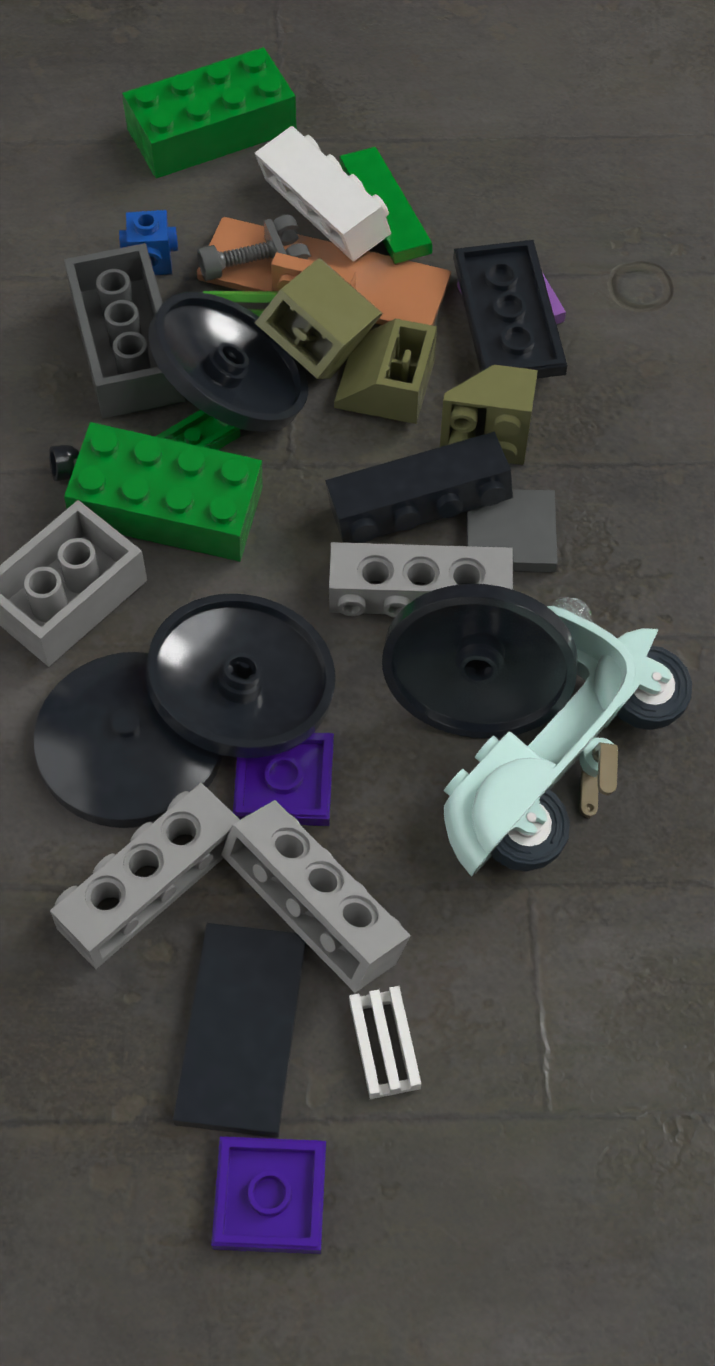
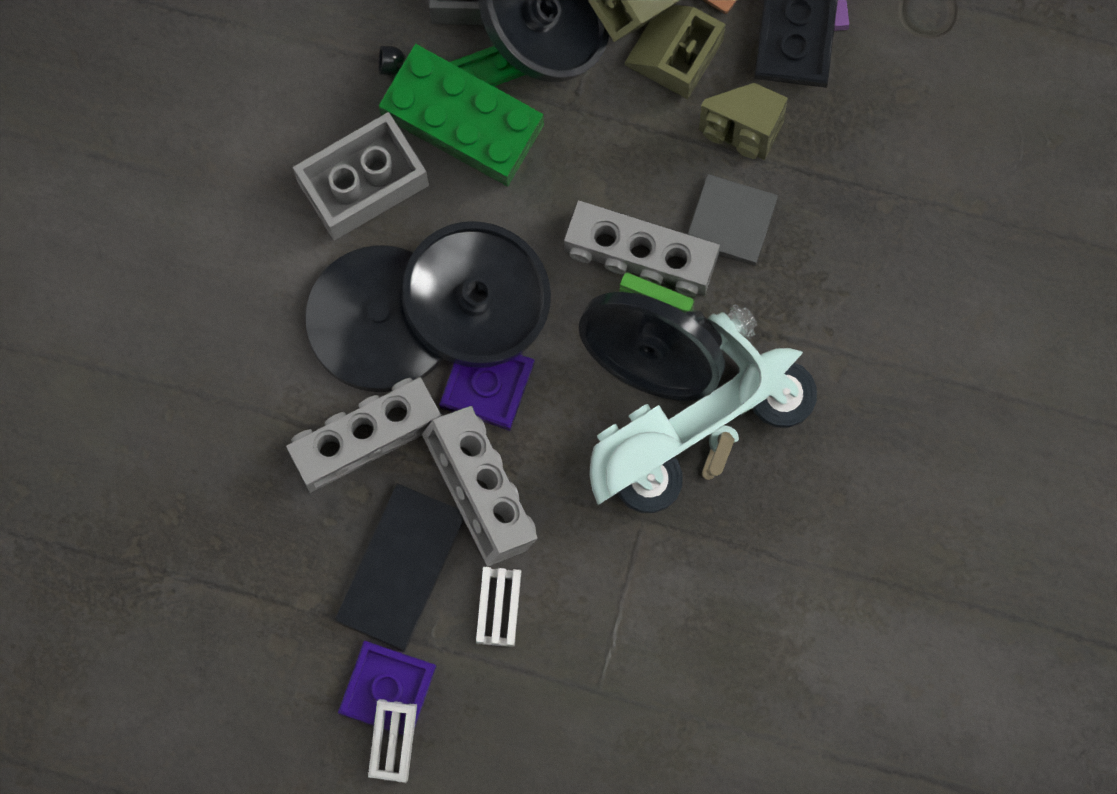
camera: 20 degrees right, 15 degrees up
black brick [325,431,513,543] -> none
none -> white tile [368,699,417,783]

